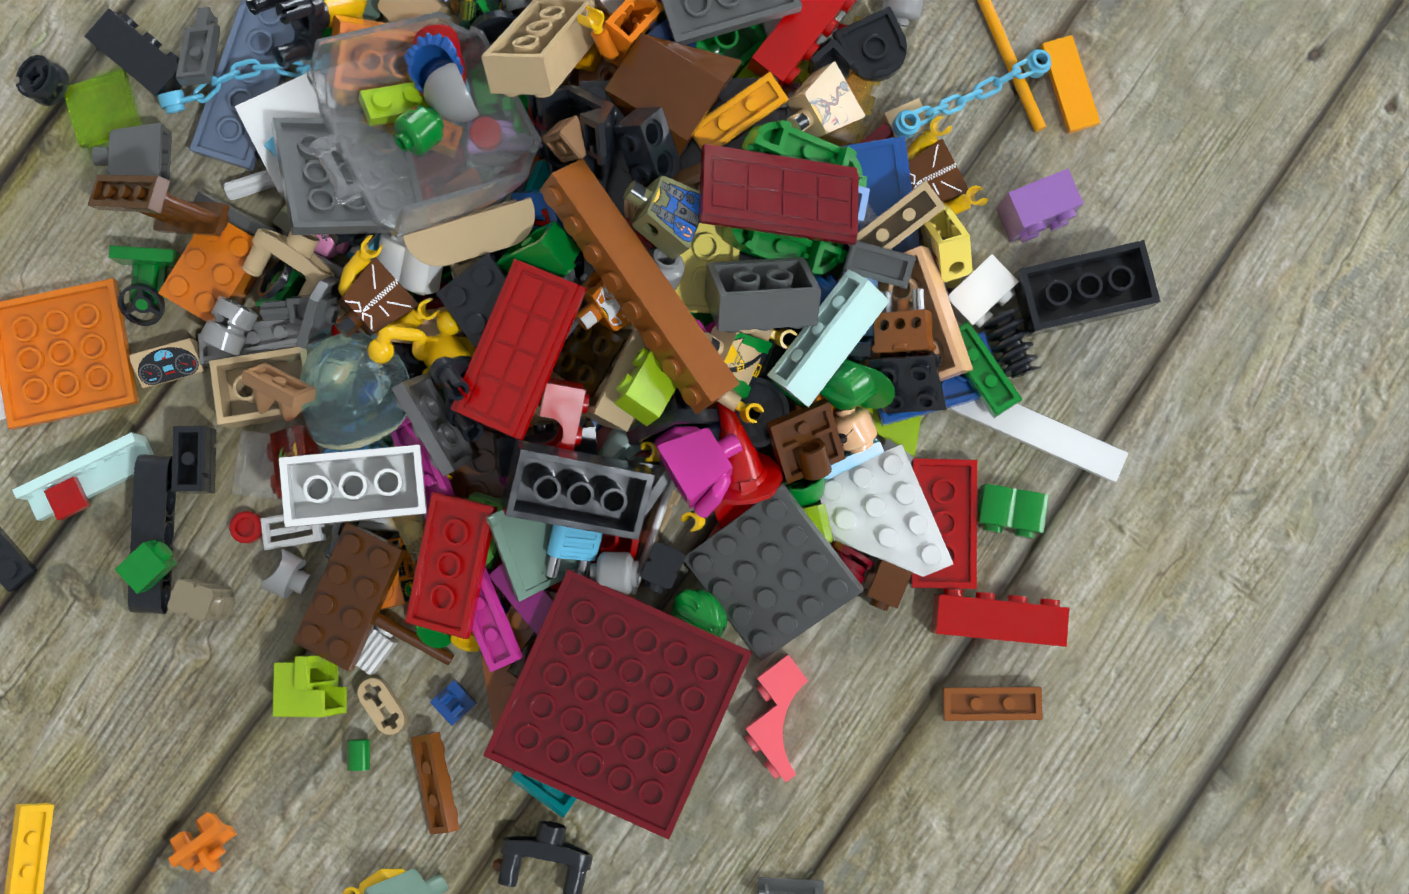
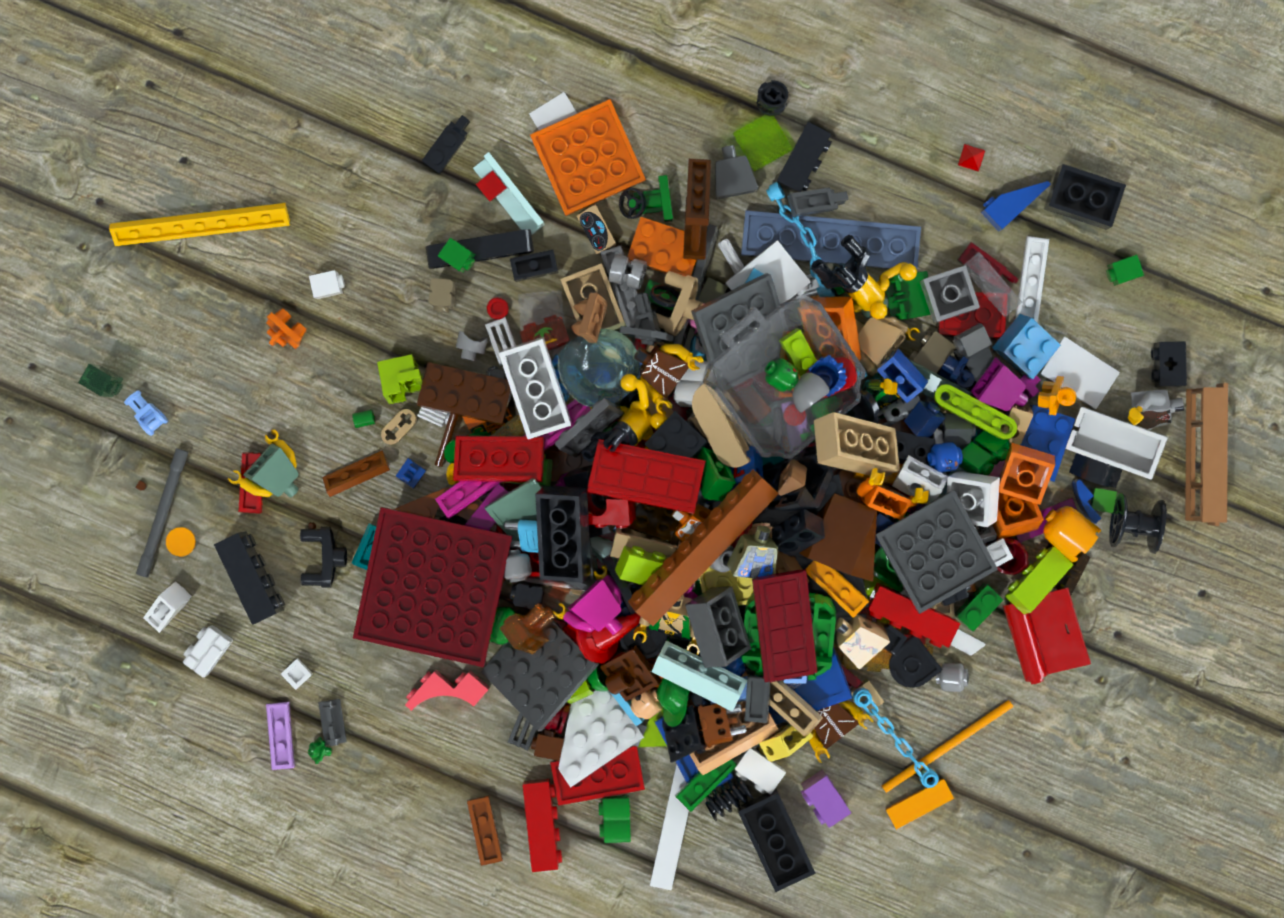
camera: 80 degrees right, 5 degrees up
none -> white brick [309,270,345,299]
none -> clear orange brick [499,603,557,654]
none -> dark grey tile [507,713,536,751]

